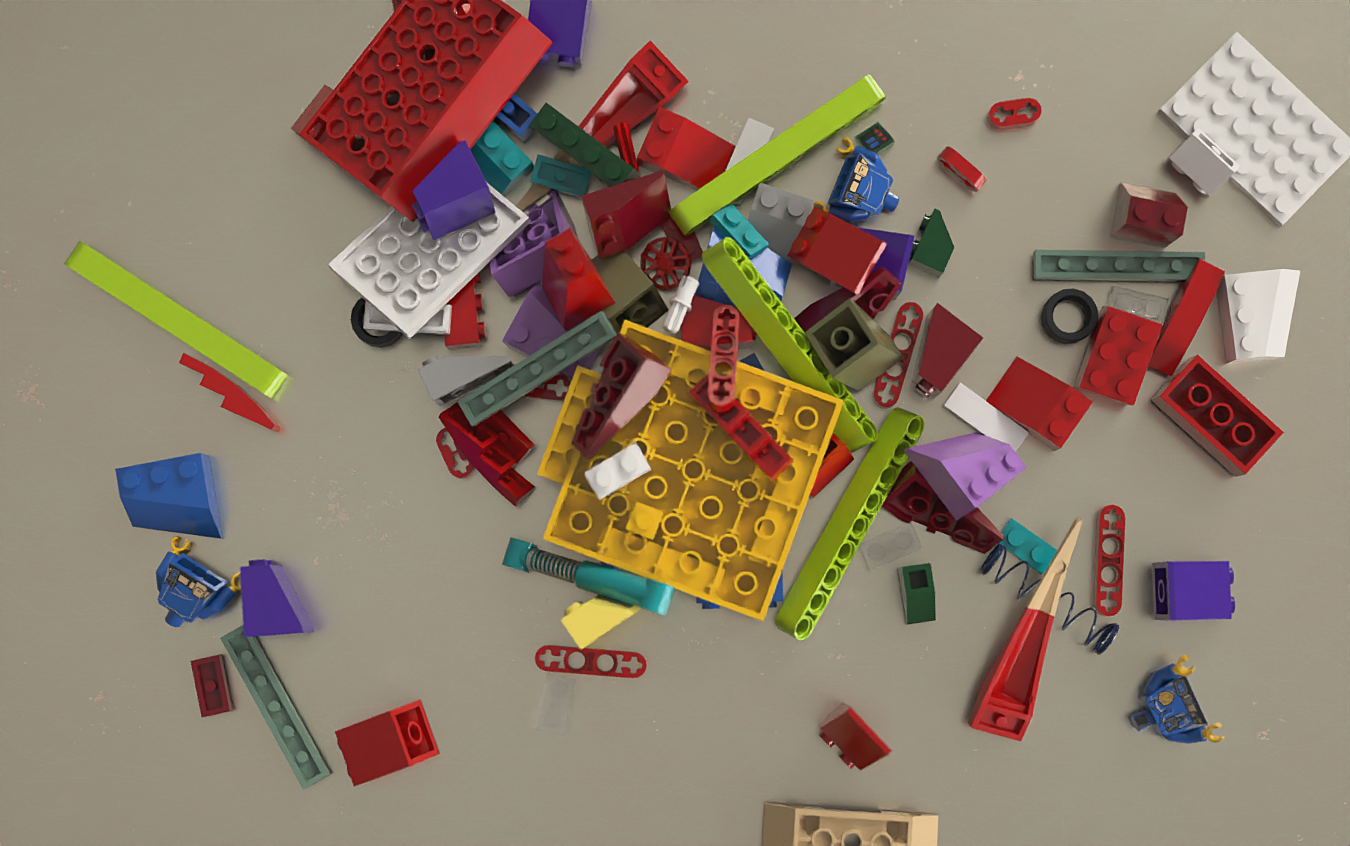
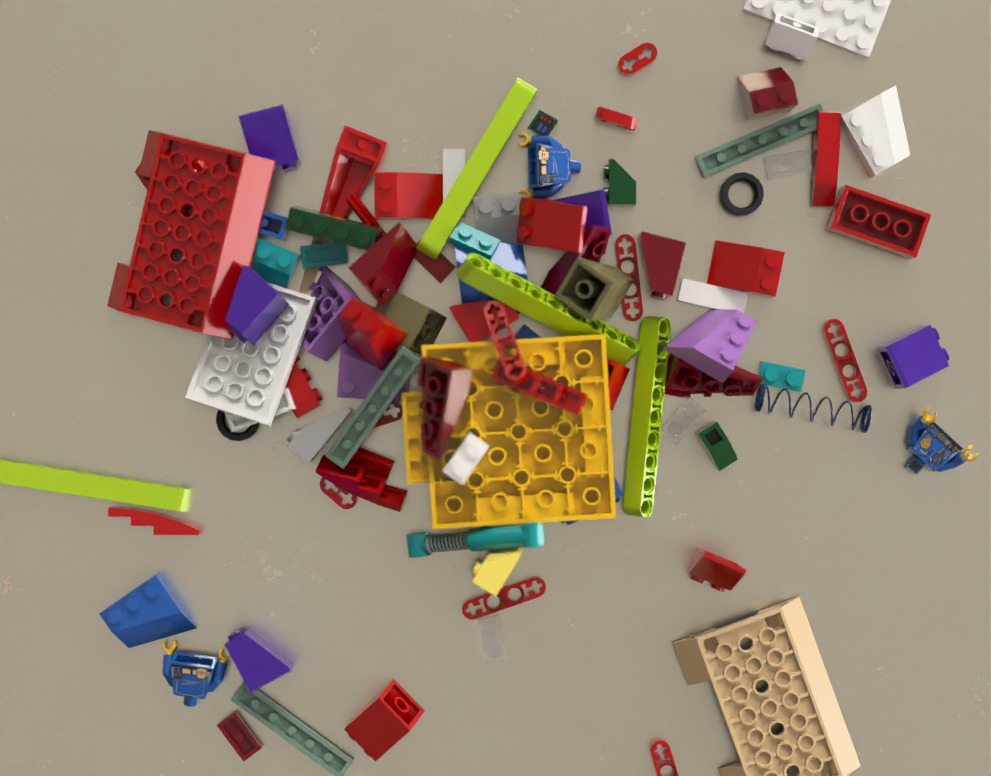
camera: 30 degrees left, 5 degrees up
yellow plate [625,501,664,540] -> none
red wheel [640,237,691,290] -> none
white axle [663,276,699,334] -> none
red plate [967,517,1082,741] -> none
red brick [1074,306,1163,406] -> none

